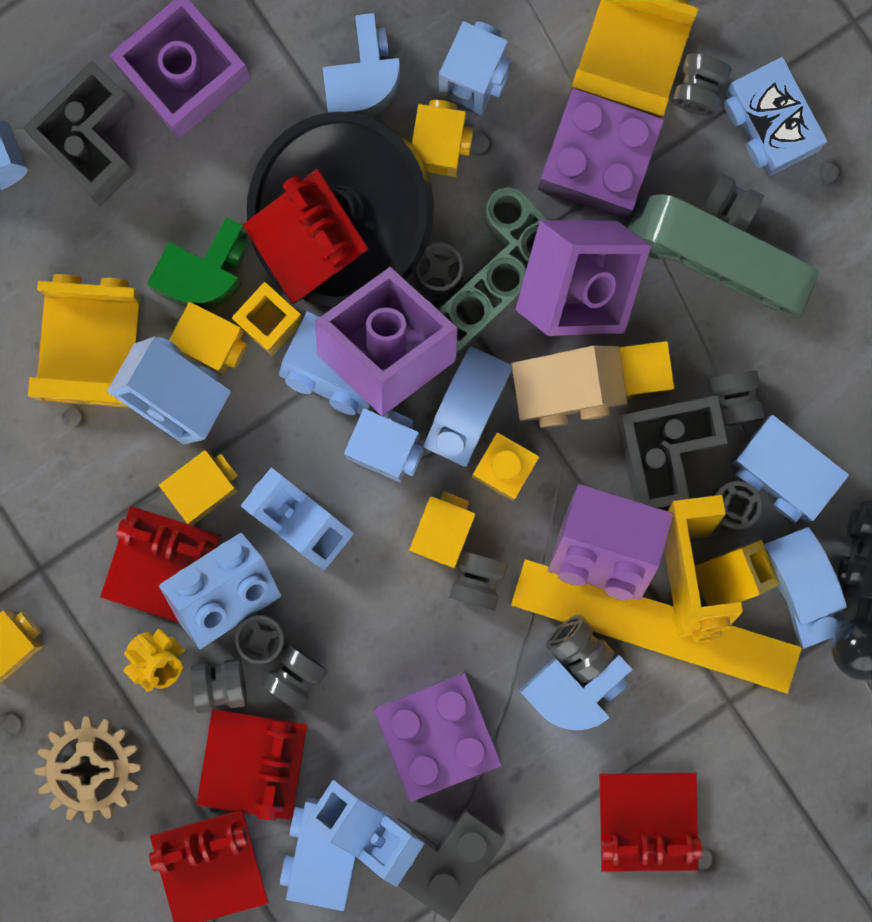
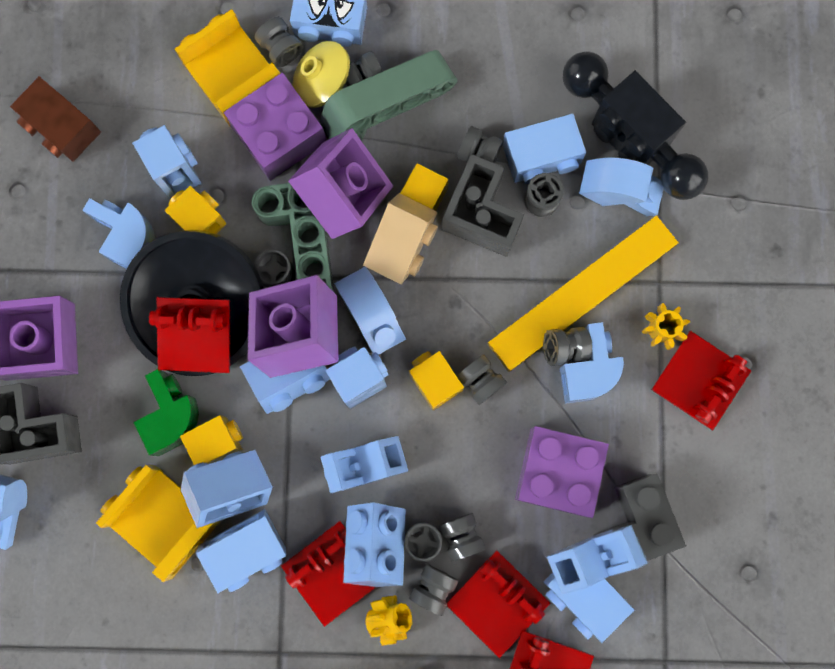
camera: 55 degrees left, 5 degrees down
yellow brick [159,450,239,525] -> none
yellow brick [232,282,303,357] -> none
yellow brick [472,432,539,501] -> none
medium lavender brick [548,484,673,600] -> none
yellow panel [664,495,743,642] -> none
yellow brick [695,539,780,606] -> none
none -> light blue brick [196,509,286,593]
none -> light yellow dish [292,41,350,108]
none -> yellow gear [642,303,690,350]

